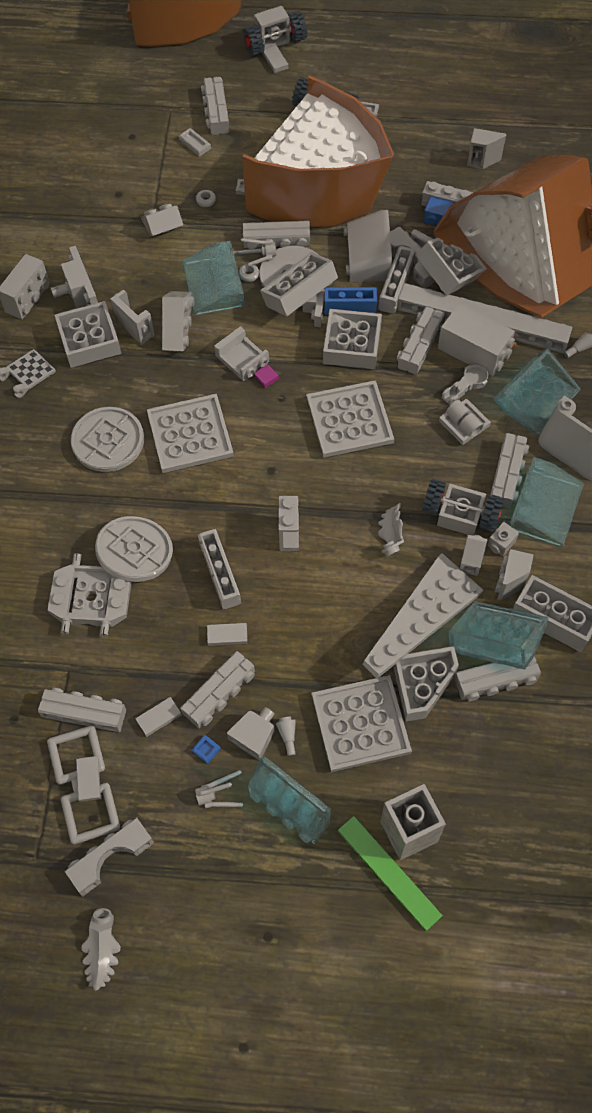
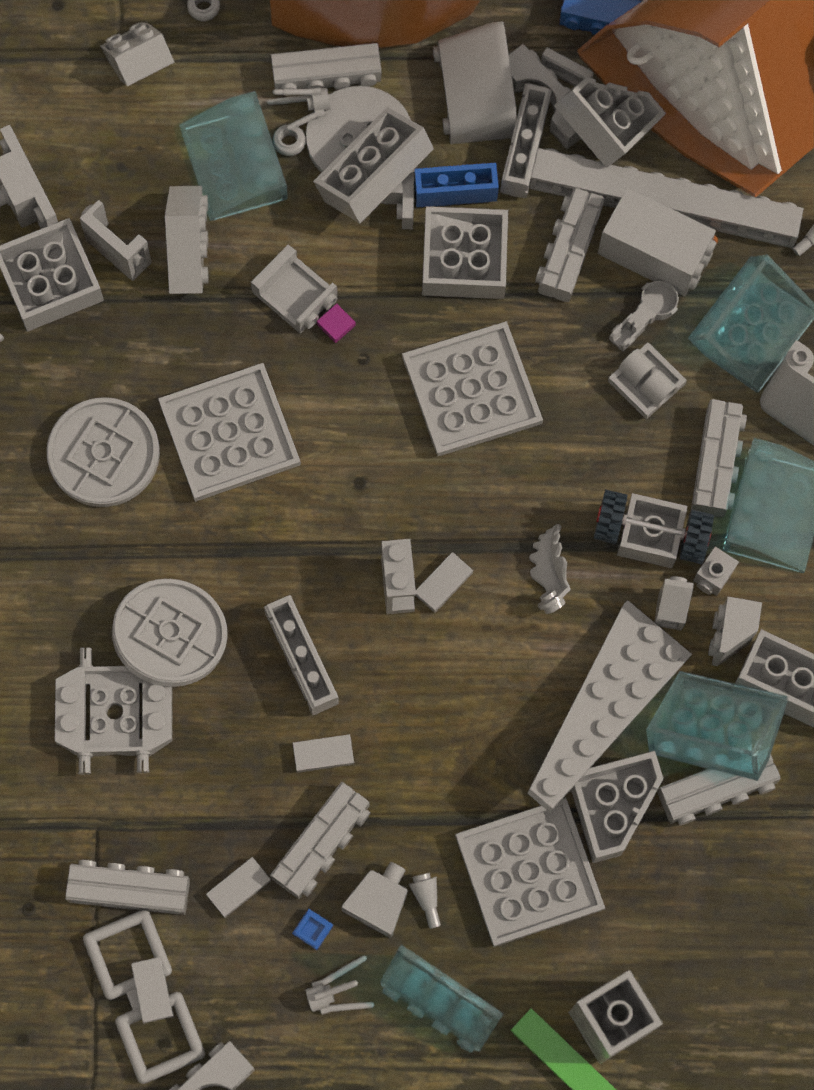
camera: 10 degrees left, 10 degrees up
none -> light grey tile [416,552,473,613]

